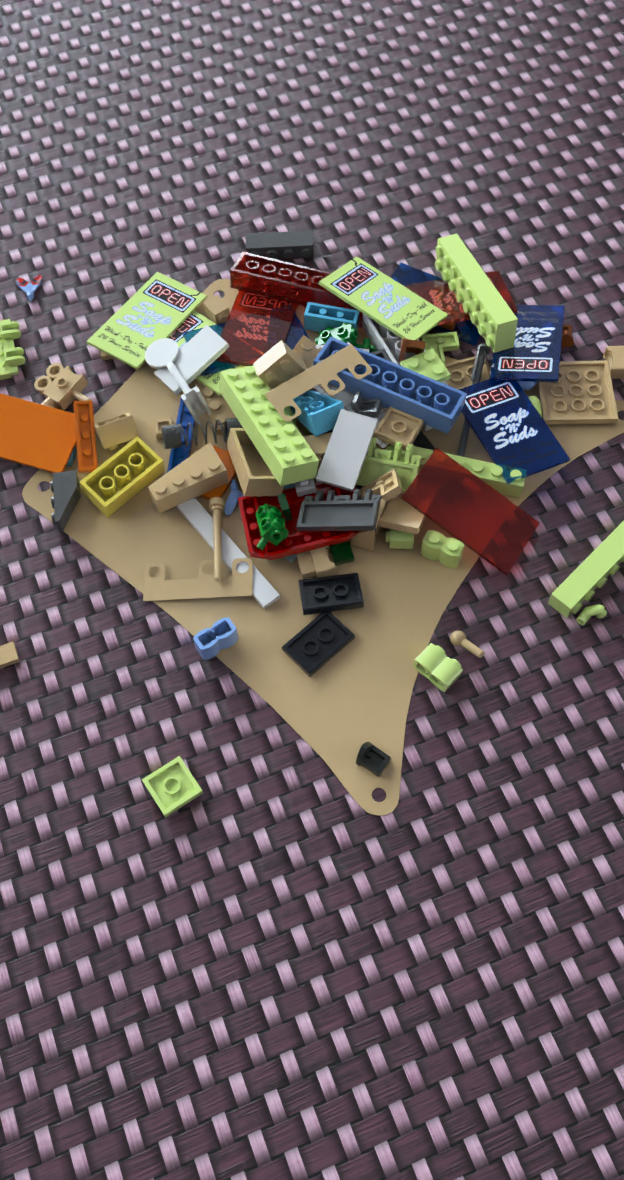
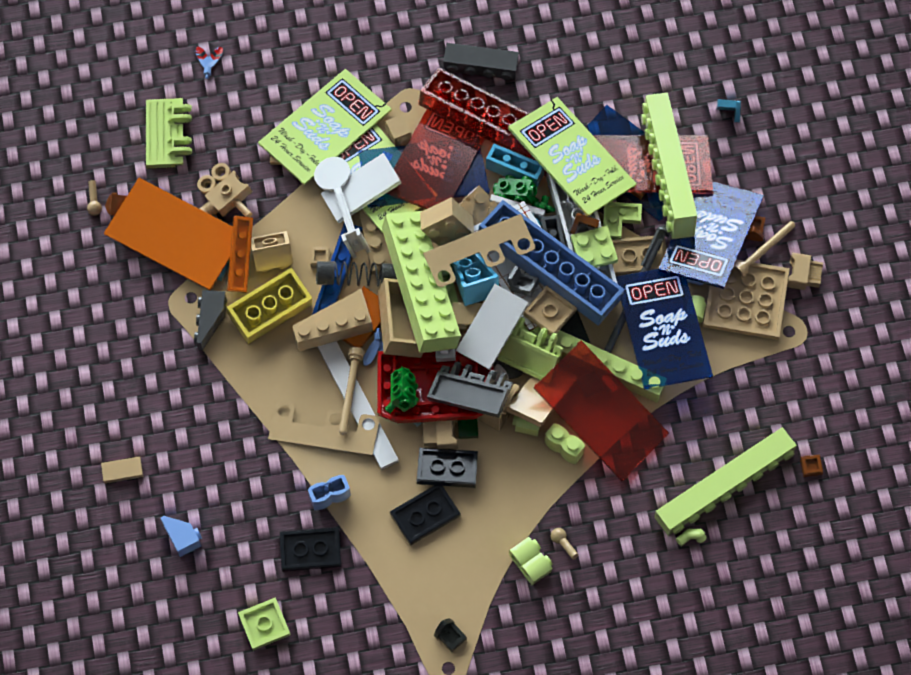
camera: 10 degrees right, 5 degrees up
dark green tile [278,493,293,521] -> none
tan plate [362,468,403,502] -> none
none -> light blue slope [161,516,202,557]
none -> black tile [280,527,342,572]
none -> medium azure tile [716,99,741,122]
none -> tan piece [731,221,795,279]

